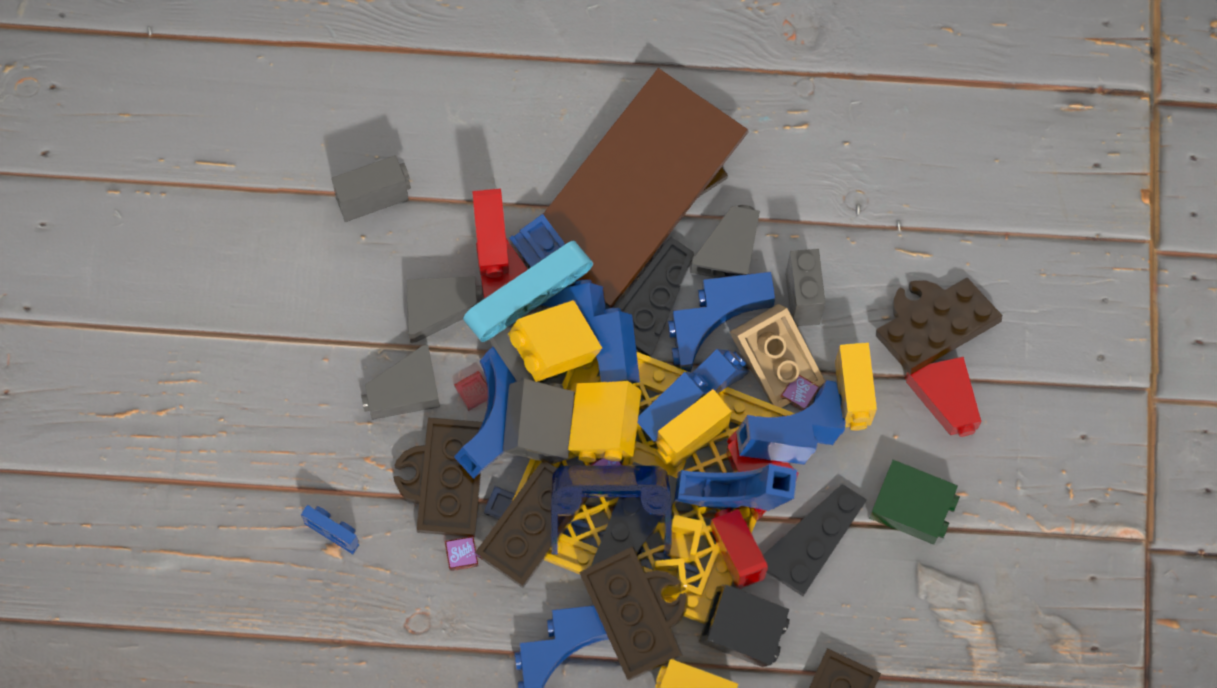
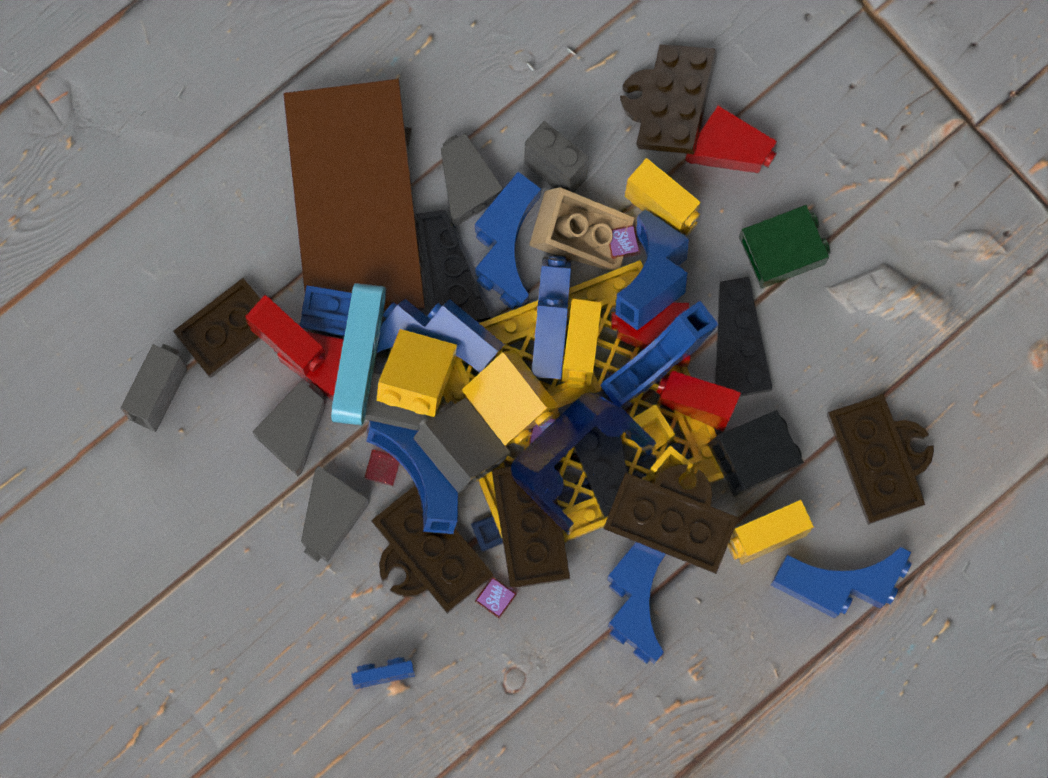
camera: 45 degrees left, 5 degrees up
none -> dark brown plate [173,278,261,378]

